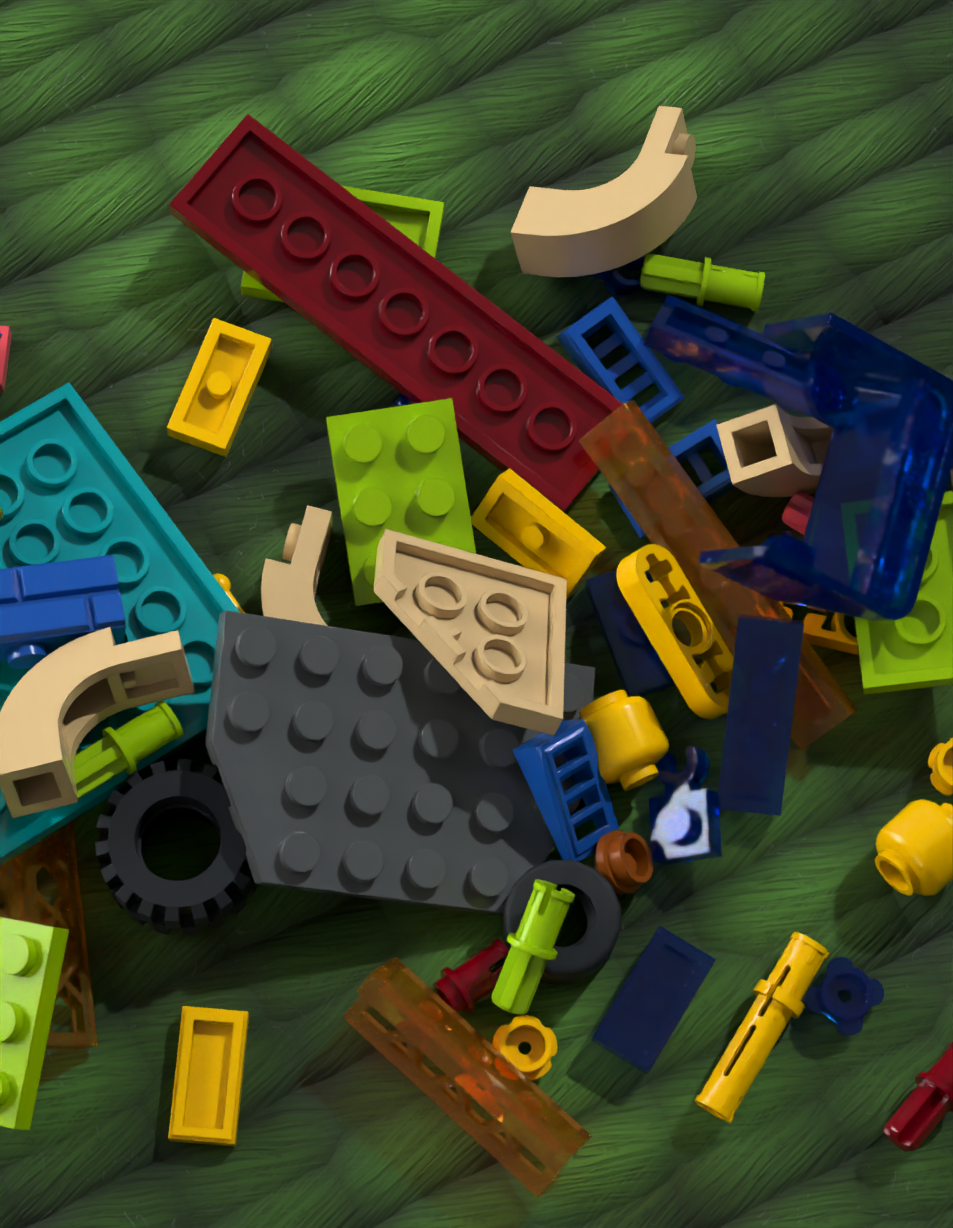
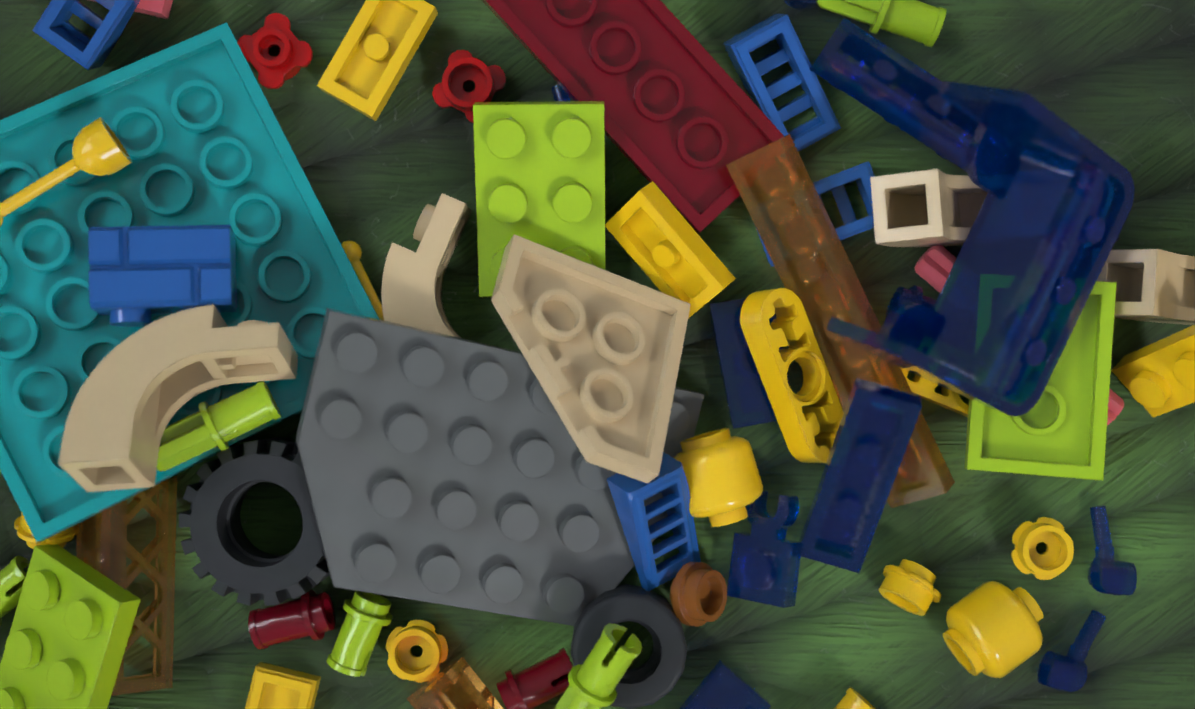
camera: 15 degrees right, 15 degrees up
none -> red plate [237,13,313,89]
none -> dark red pin [248,589,336,650]
none -> lime pin [326,591,392,677]
none -> yellow plate [386,619,448,683]
none -> red plate [432,50,506,123]
none -> yellow plate [879,559,941,616]

